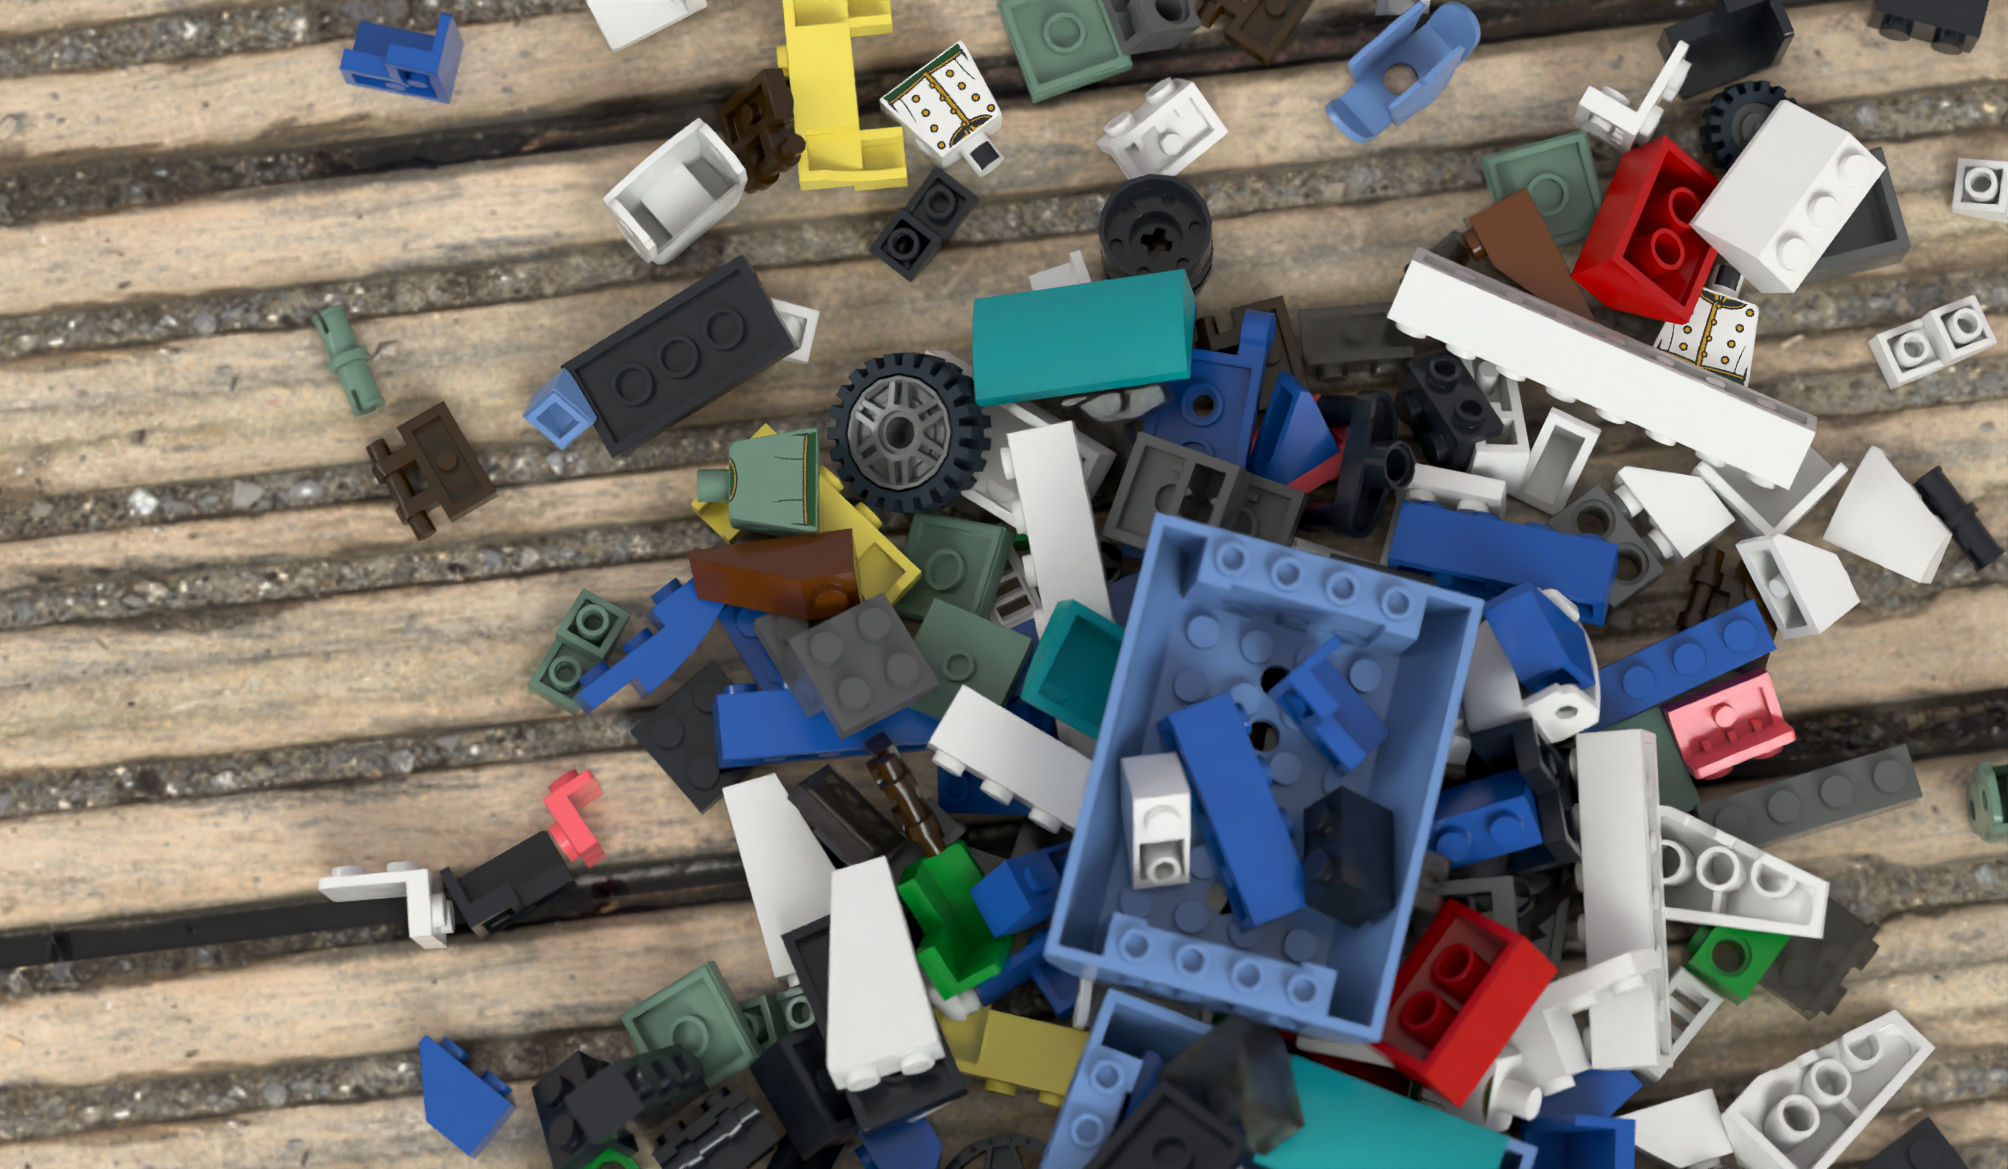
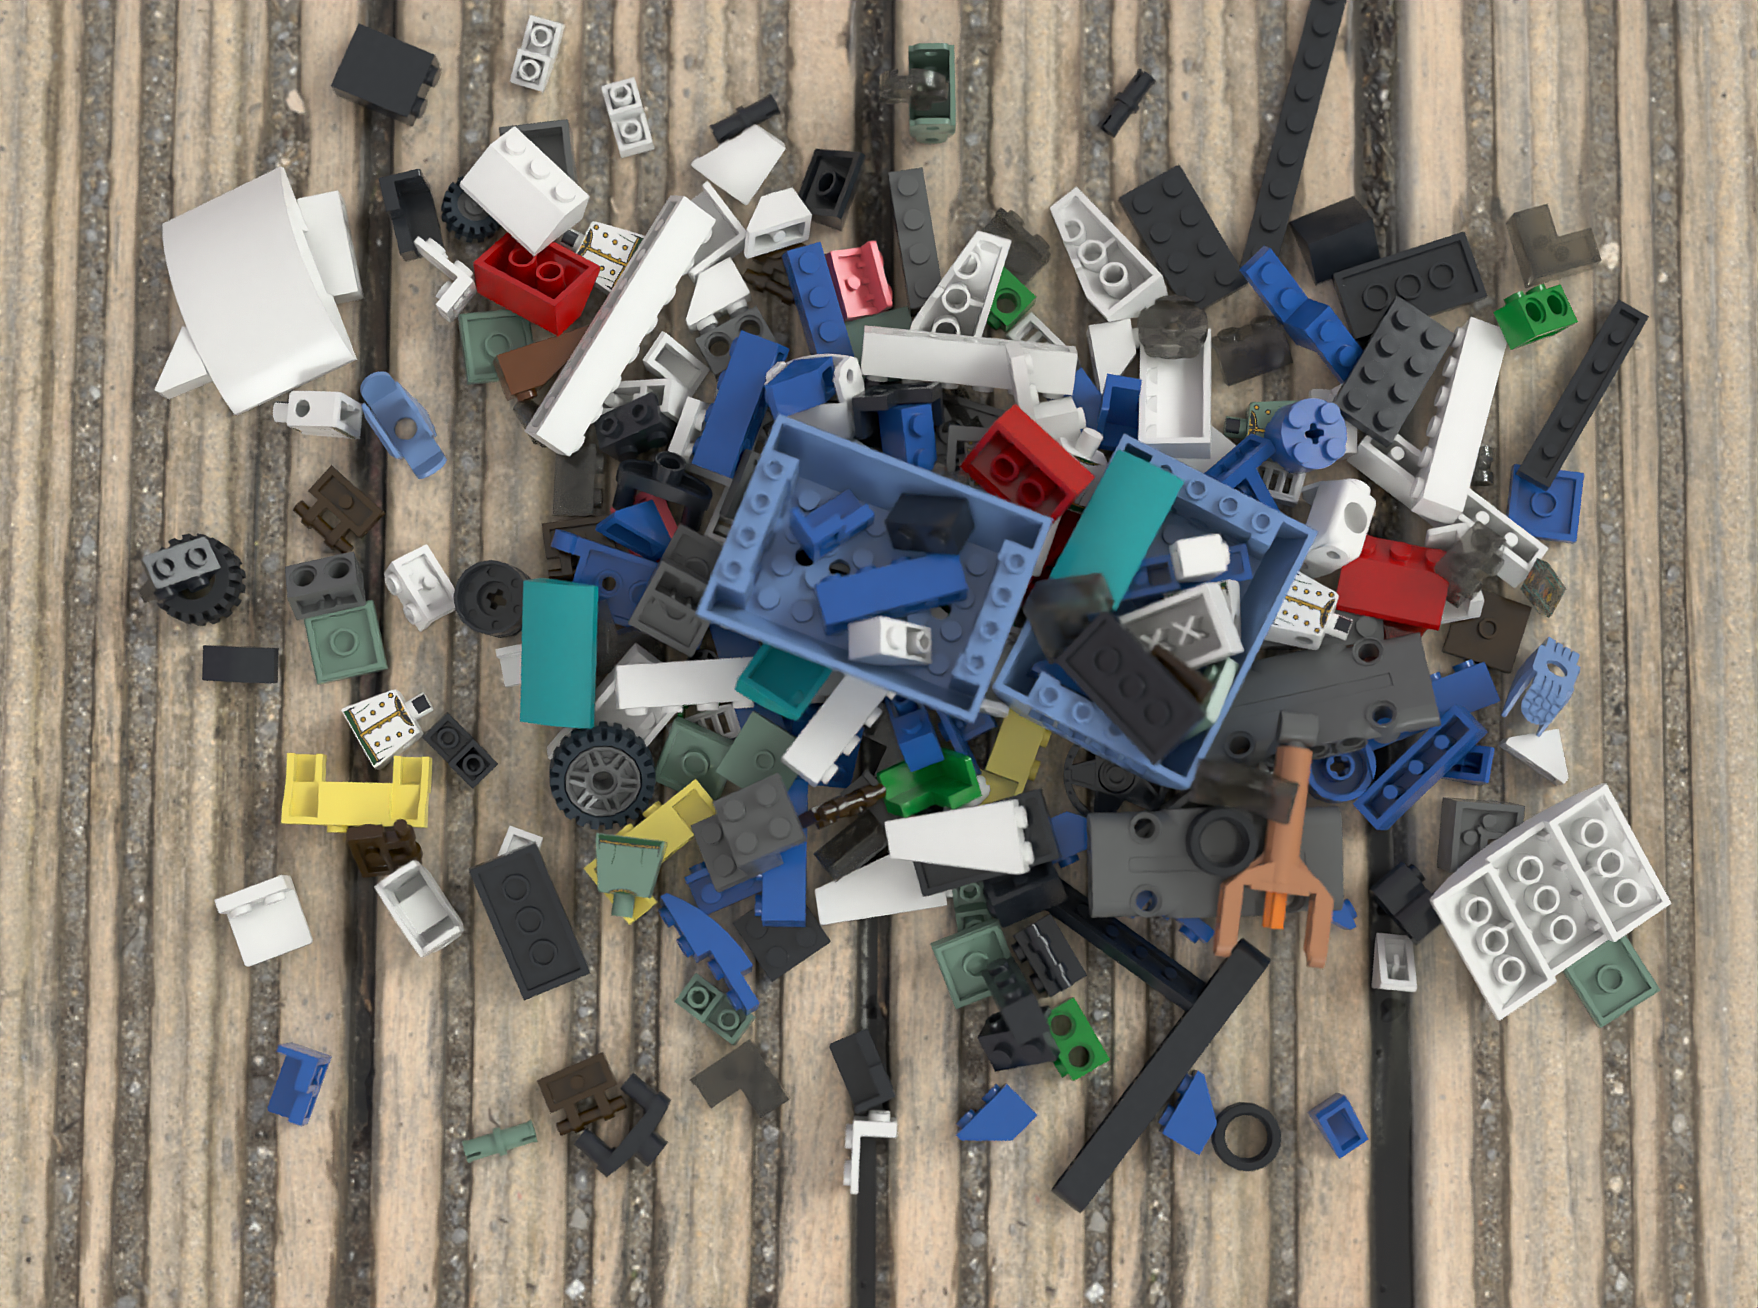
camera: 85 degrees left, 5 degrees up
medium blue slope [522,368,597,450] -> none
coral bracket [542,769,607,868] -> none
reddish brown slope [688,528,862,620] -> none
none -> black connector [574,1073,671,1177]
none -> clear smoke panel [690,1038,790,1119]
none -> black slope [798,149,866,231]

